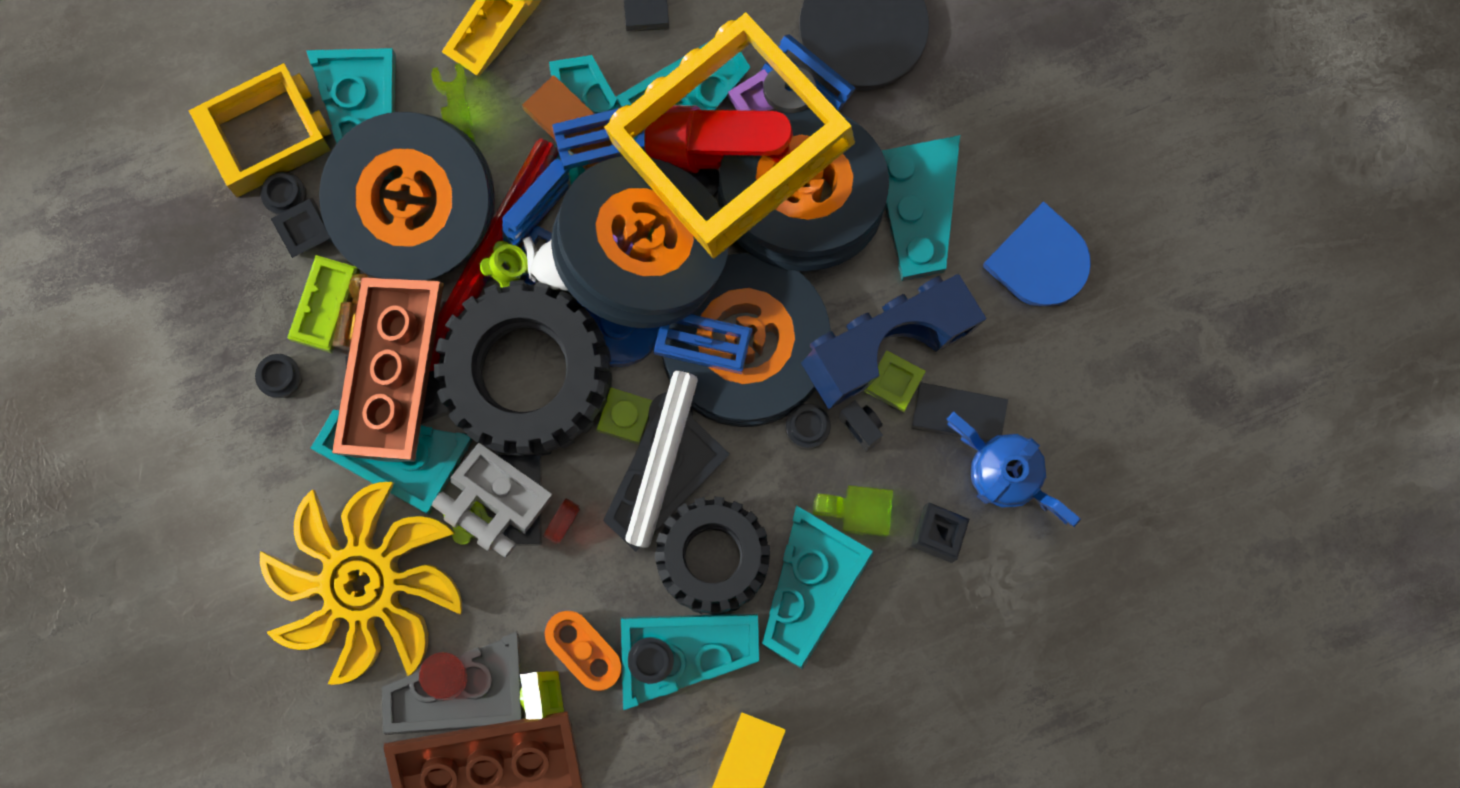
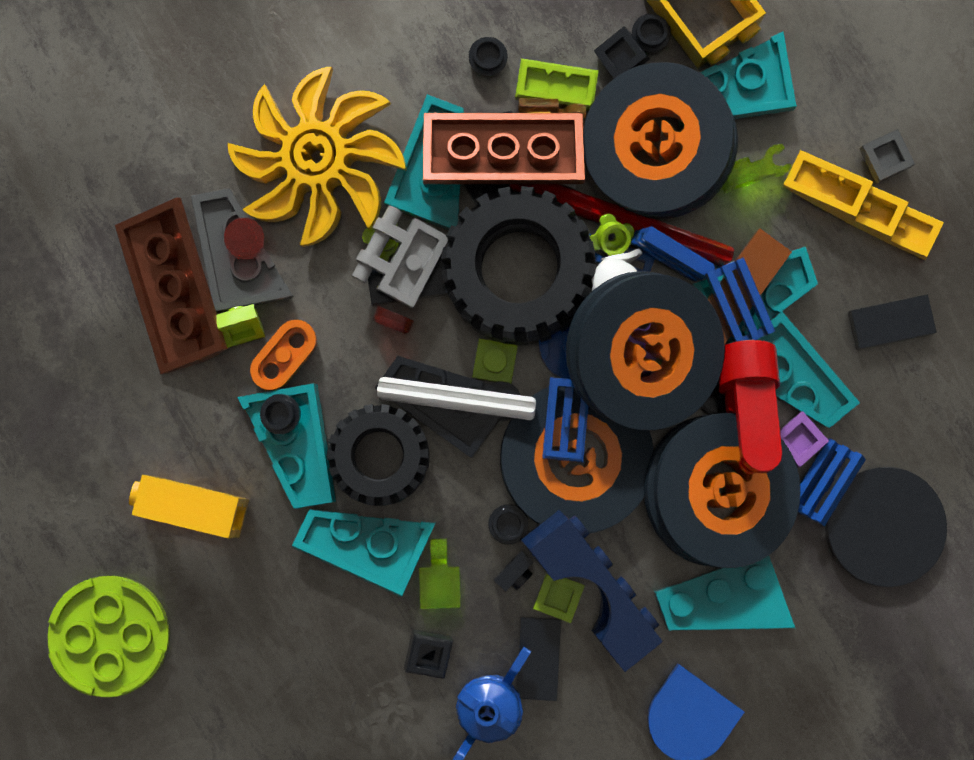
camera: 75 degrees right, 5 degrees up
yellow window [604,12,855,259] -> none
dark grey wheel [763,66,816,113] -> none

